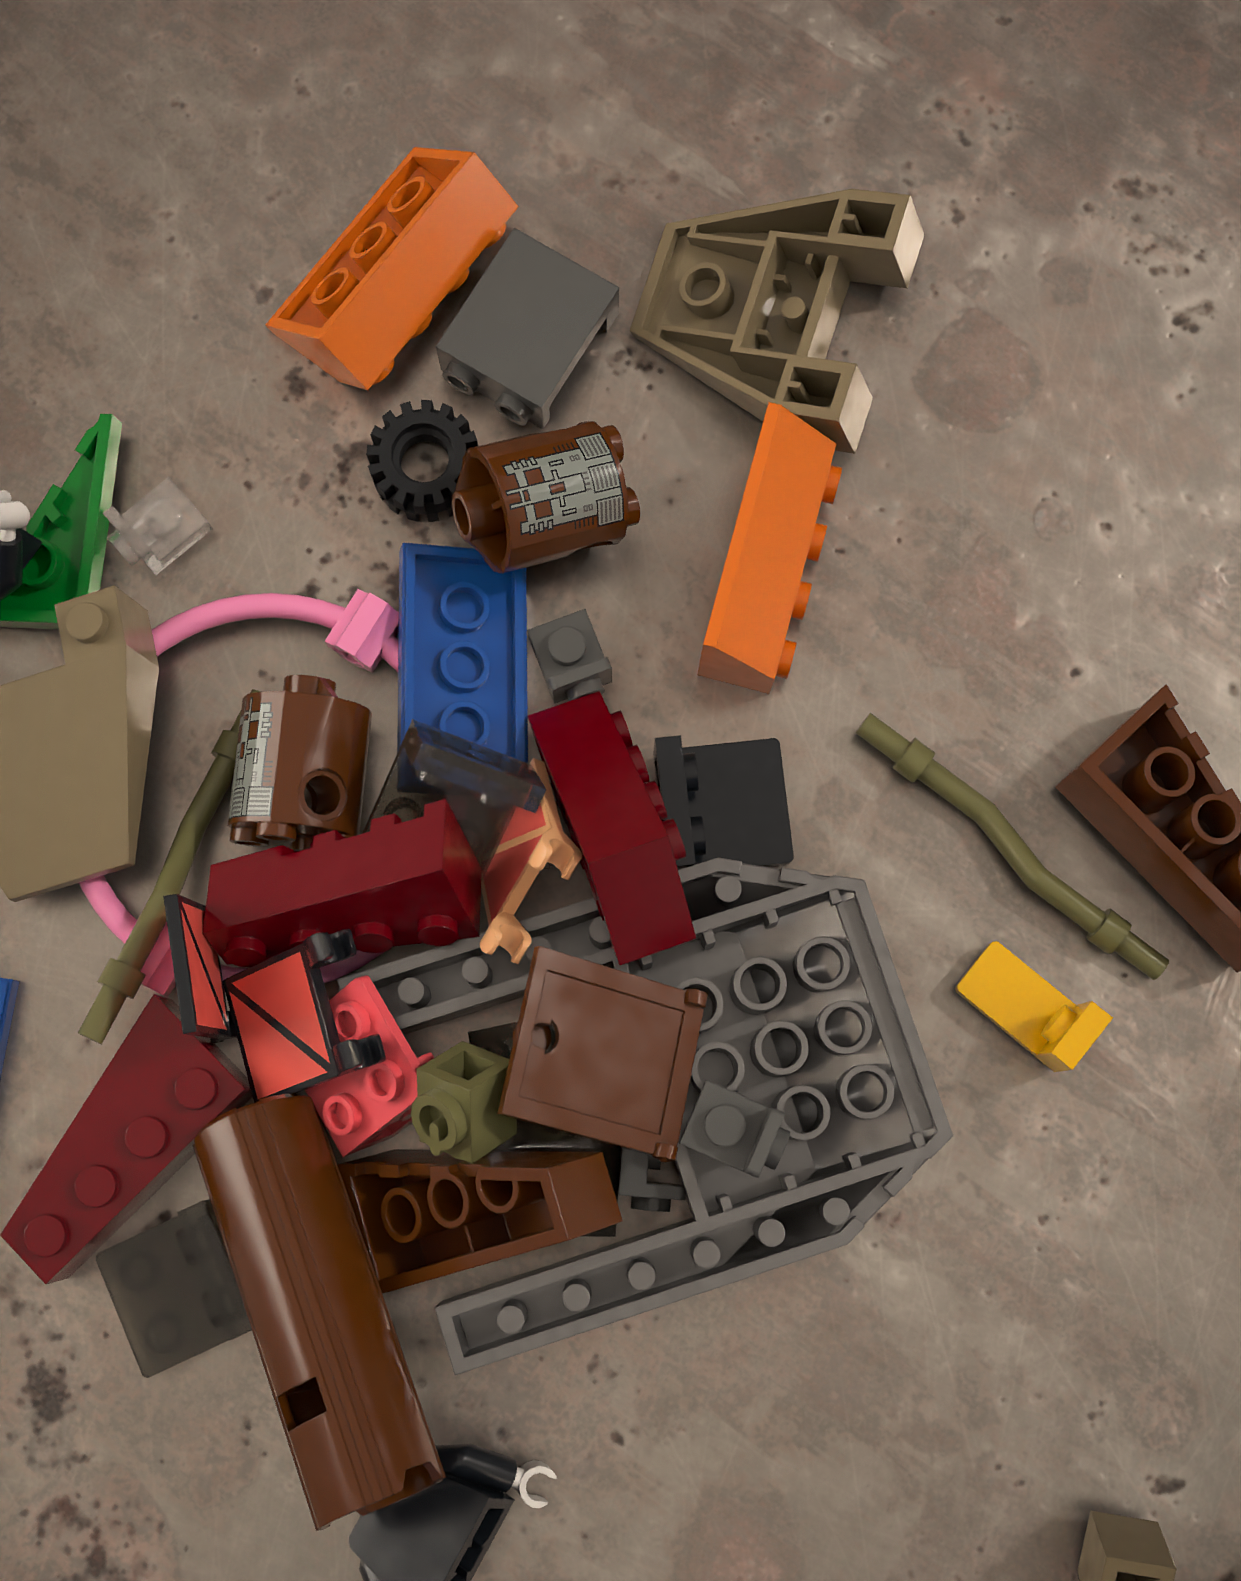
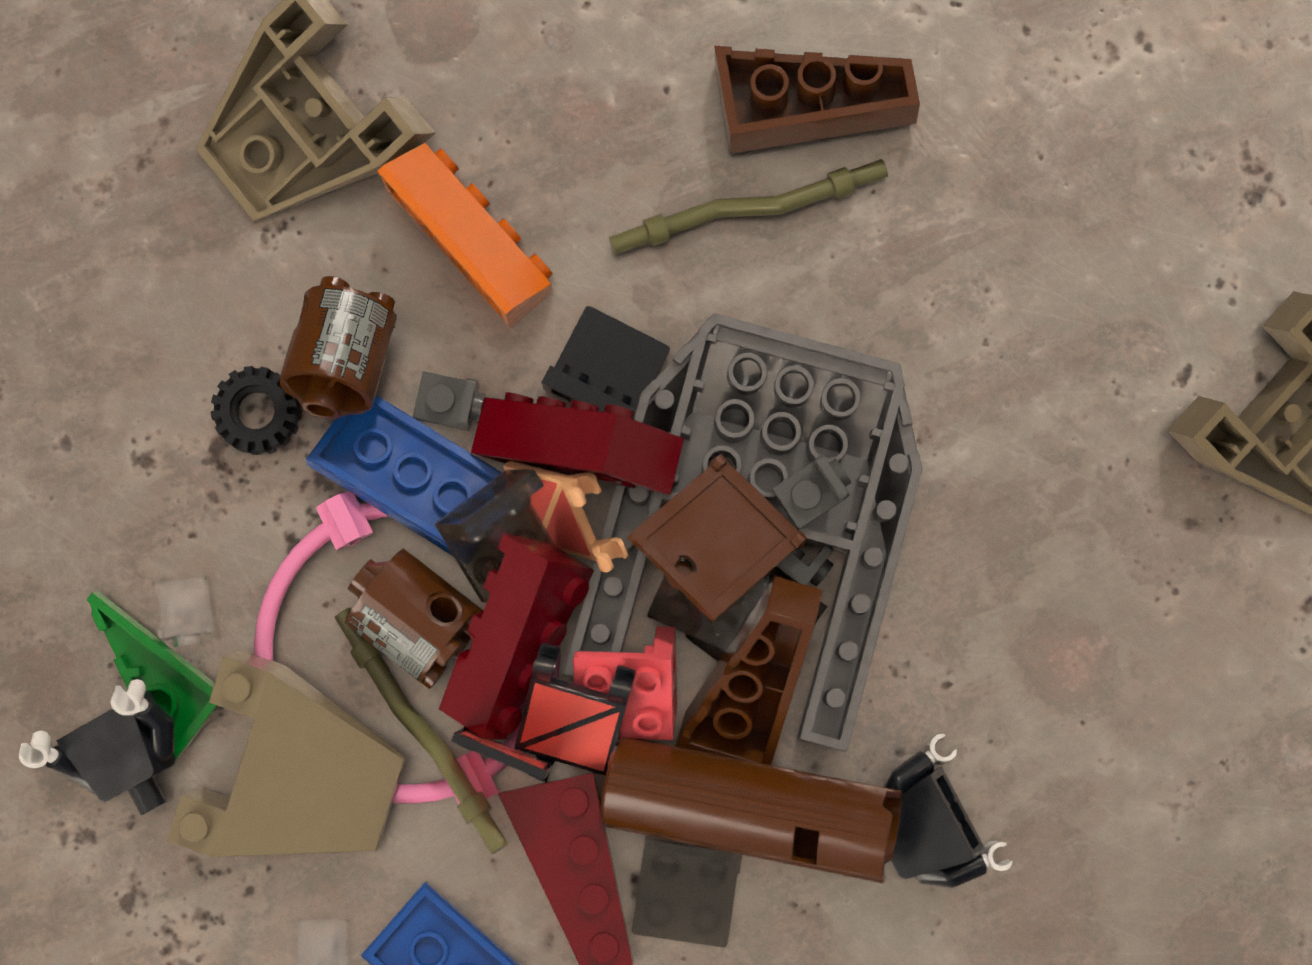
camera: 55 degrees left, 5 degrees up
orange slope [265,147,519,390] -> none
olive brick [411,1041,517,1164] -> none
dark grey panel [436,228,619,429] -> none
yellow bracket [955,941,1113,1072] -> none

